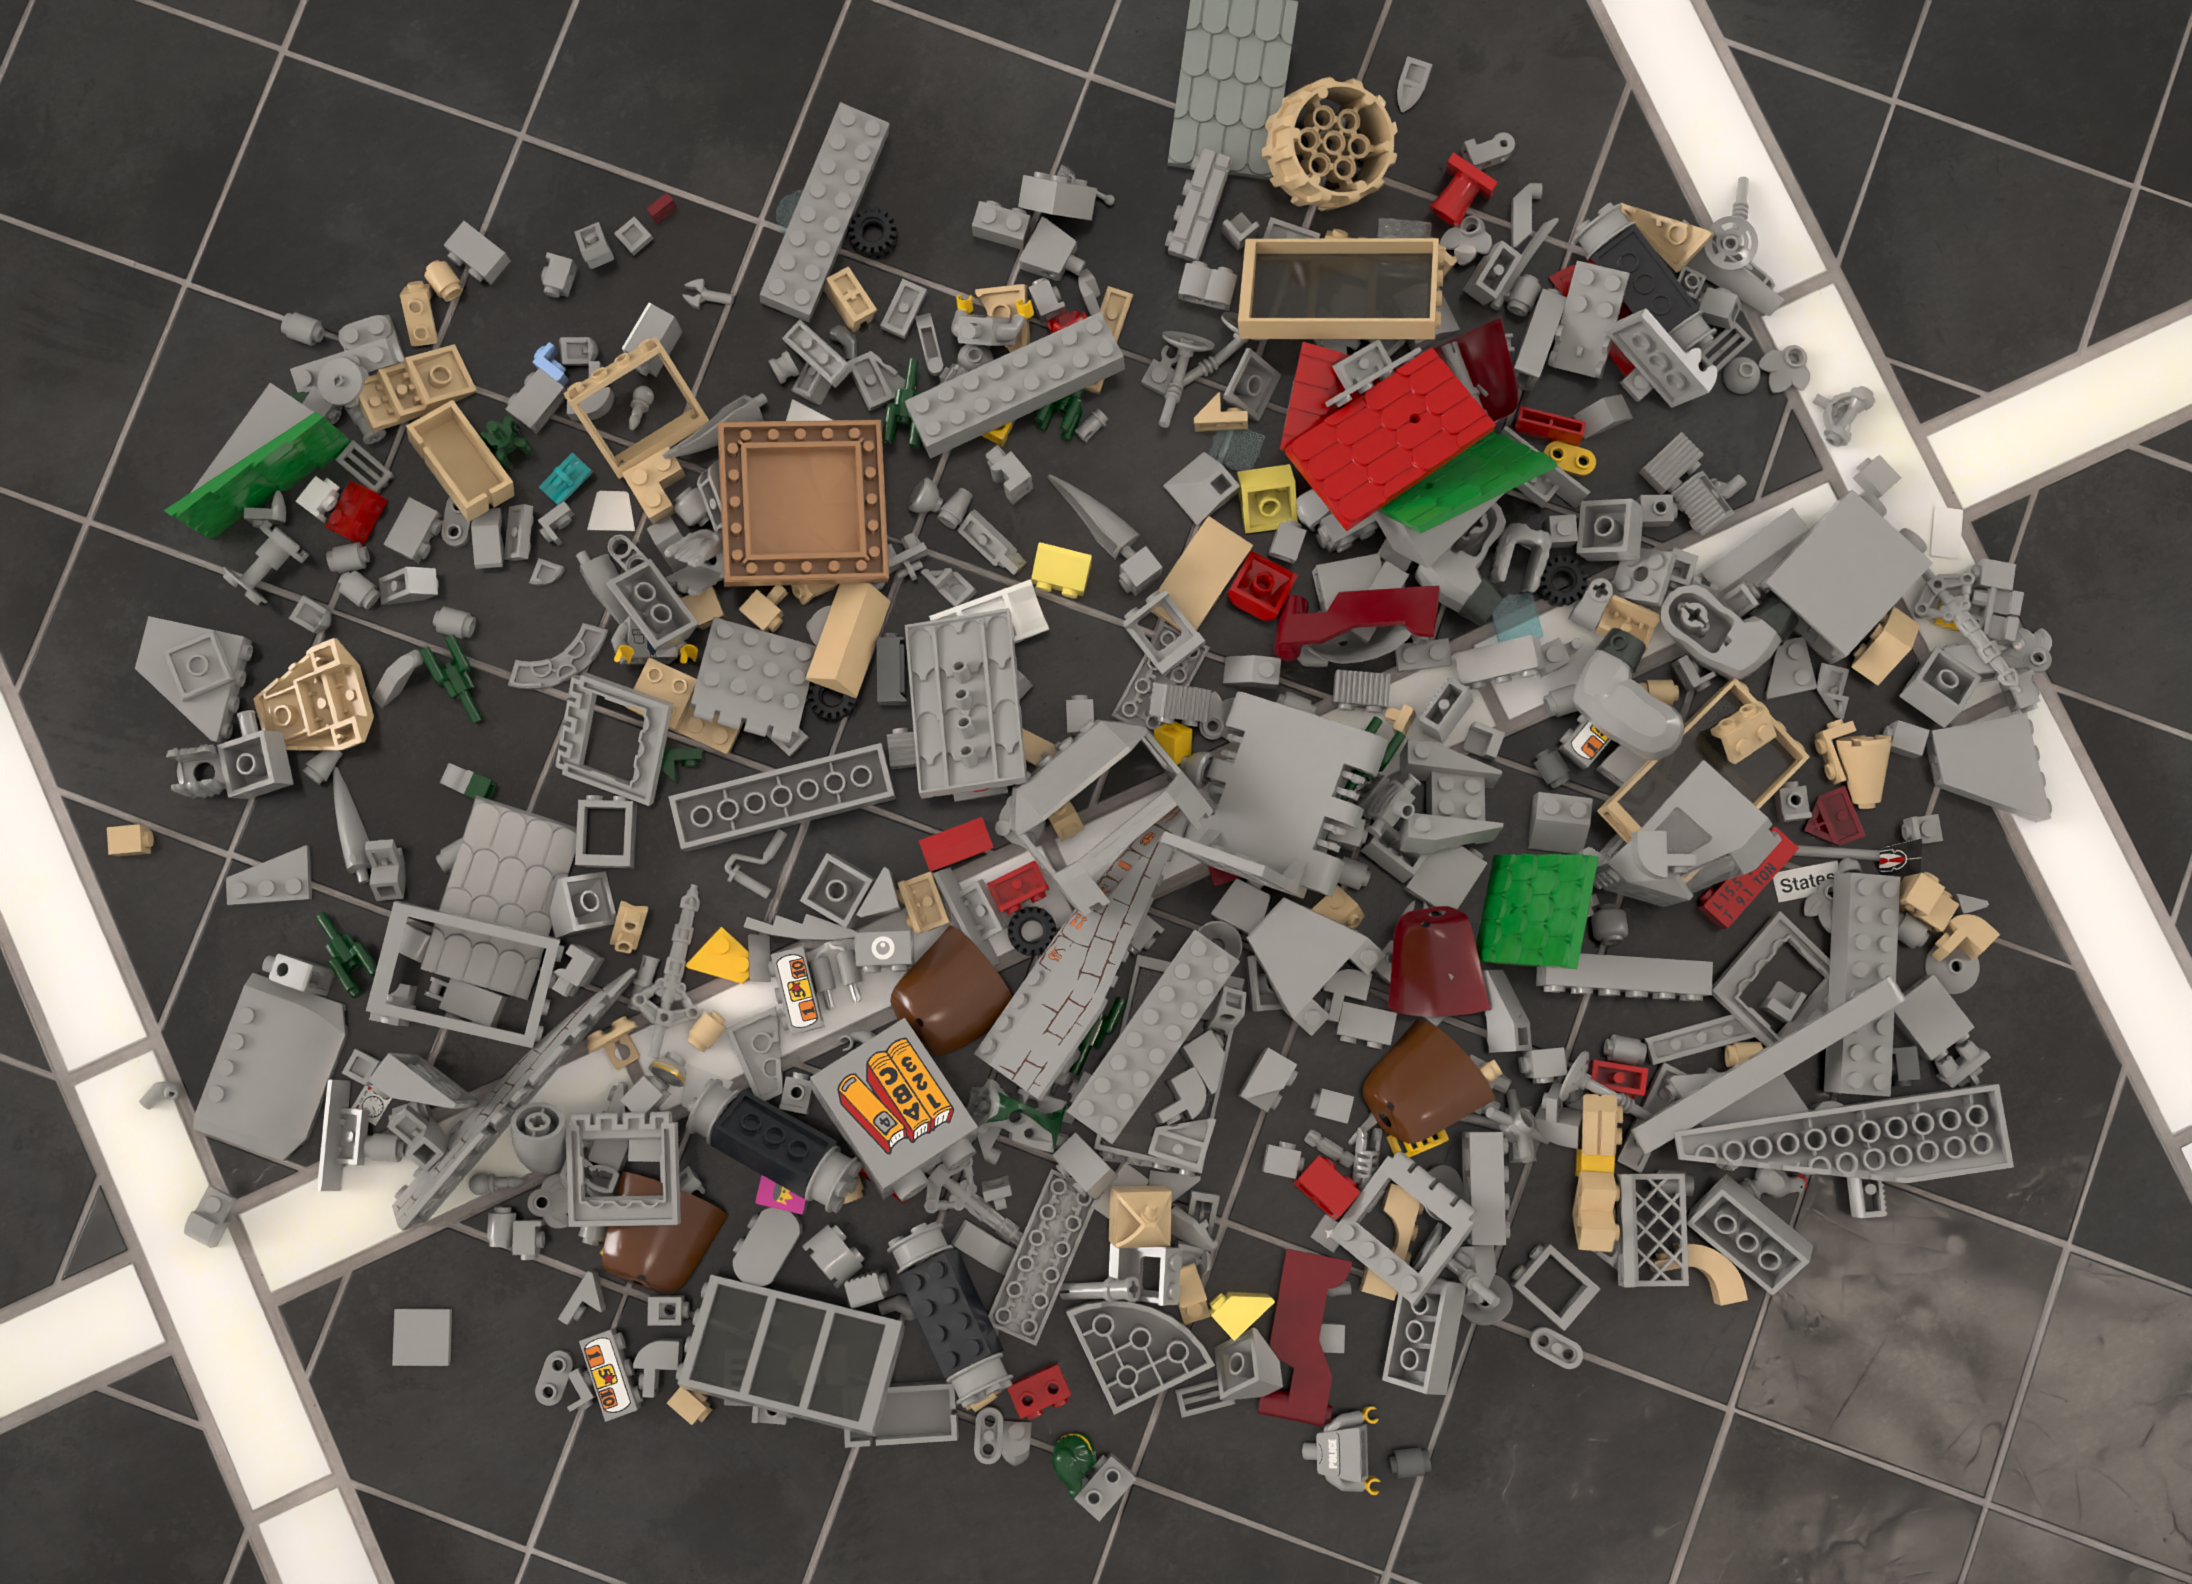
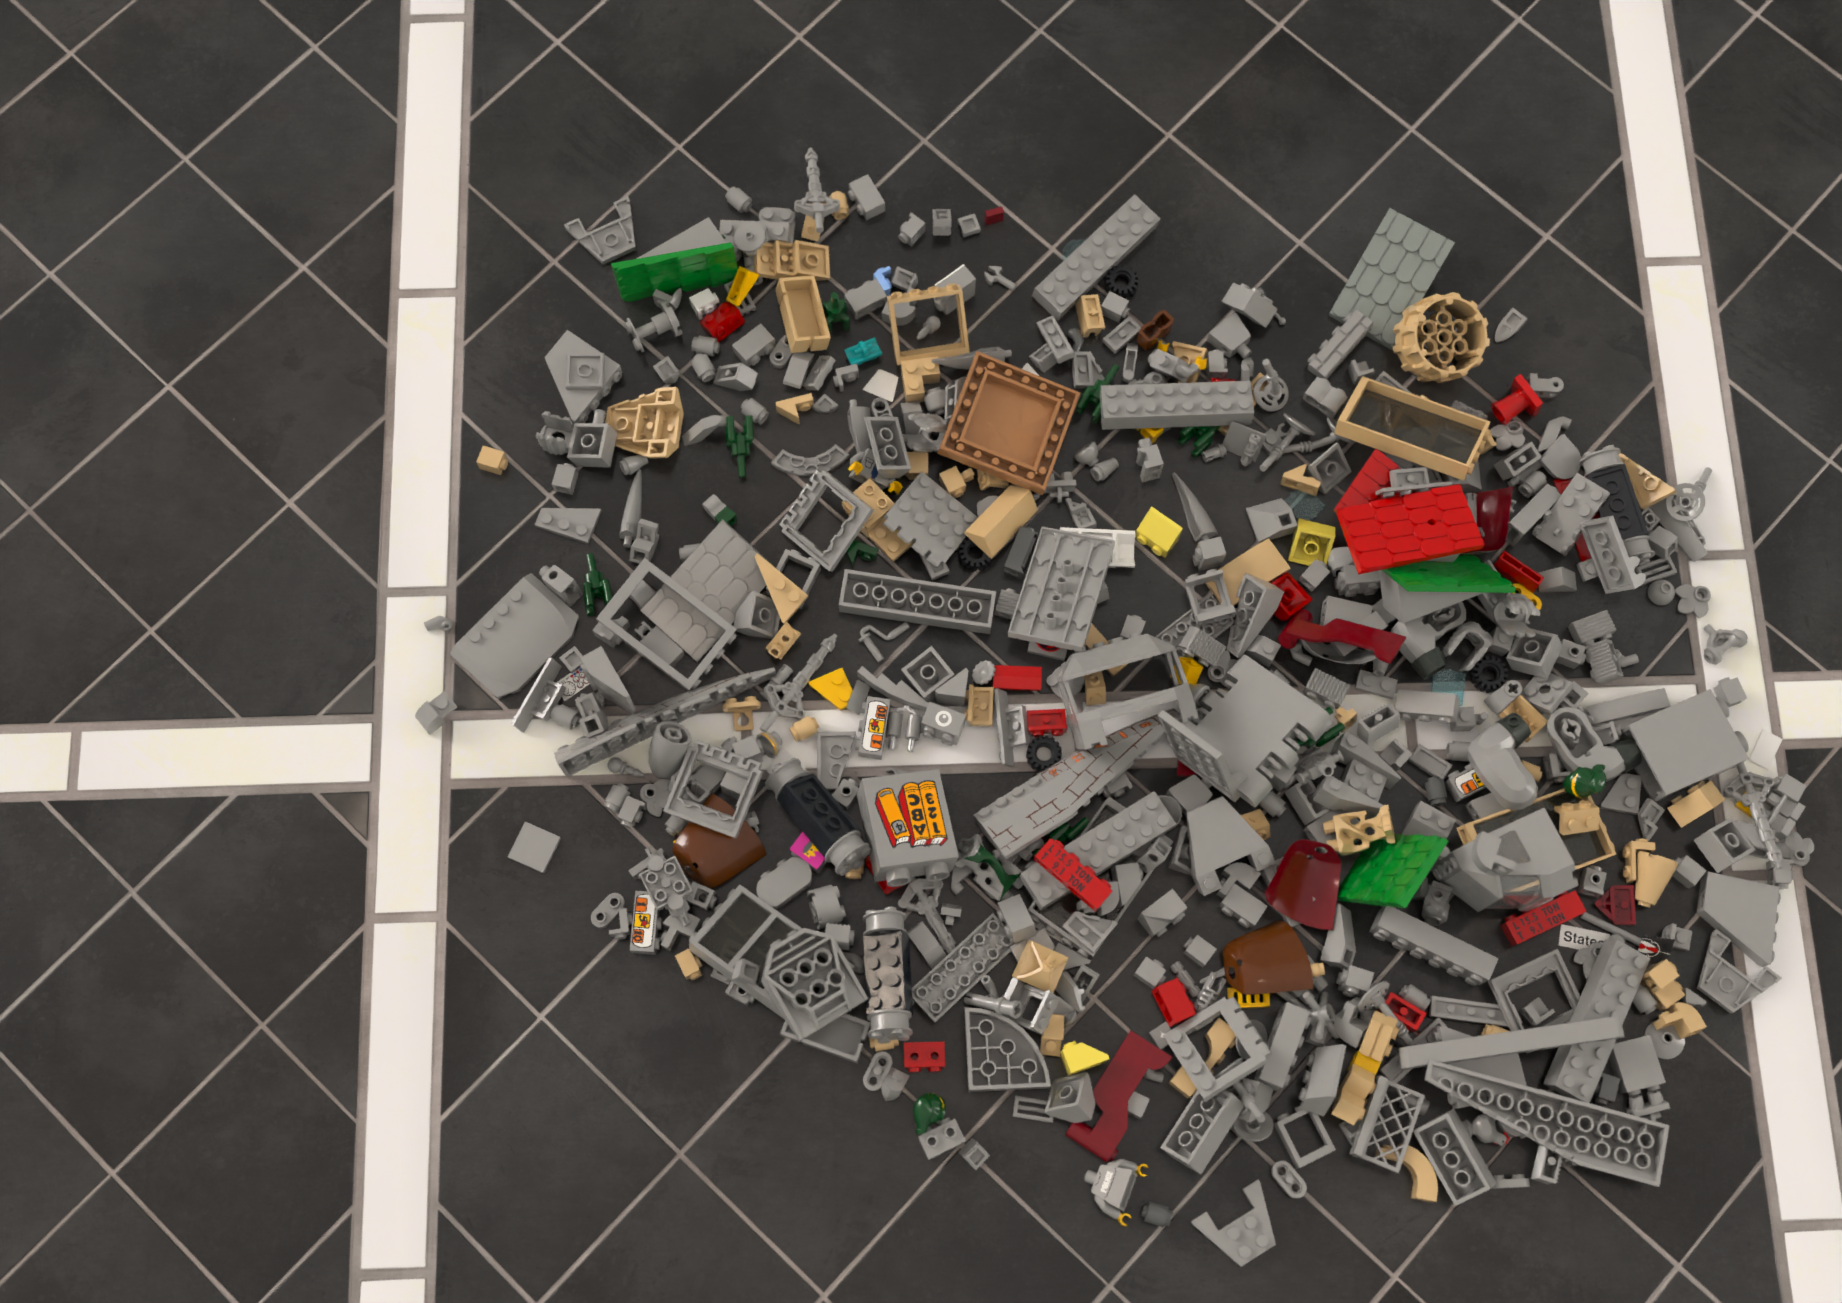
camera: 25 degrees right, 10 degrees down
light grey hips [552,944,605,997] -> none
light grey wheel [768,351,799,384] -> none
reddish brown piece [890,925,1012,1056] -> none
light grey hinge [958,509,1027,575] -> none
light grey brick [972,201,1031,250] -> none
none -> light grey brick [552,463,578,495]
none -> light grey wing [564,196,636,265]
none -> light grey piece [639,846,693,927]
none -> yellow slope [726,266,759,307]
none -> light grey slope [731,958,760,985]
none -> tan wing [754,553,809,624]
none -> light grey hinge [761,928,868,1042]
none -> tan slope [775,393,814,424]
none -> light grey bar [794,148,840,233]
none -> light grey slope [958,1138,990,1170]
none -> light grey piece [971,660,996,685]
none -> light grey arm [981,975,999,999]
none -> red brick [1034,838,1113,912]
none -> light grey brick [1101,291,1130,323]
none -> reddish brown brick [1137,310,1174,351]
none -> light grey wing [1190,1179,1276,1267]
none -> light grey hinge [1223,421,1267,466]
none -> light grey wedge [1227,573,1284,658]
none -> light grey dish [1254,359,1289,412]
none -> light grey slope [1299,1044,1346,1116]
none -> tan hips [1323,805,1396,856]
none -> light grey tile [1408,744,1452,779]
none -> light grey brick [1423,881,1453,917]
none -> light grey plate [1491,1174,1530,1189]
none -> light grey piece [1493,593,1540,638]
none -> light grey tile [1537,434,1581,479]
none -> dark green hair [1563,764,1606,798]
none -> light grey wing [1697,929,1782,1014]

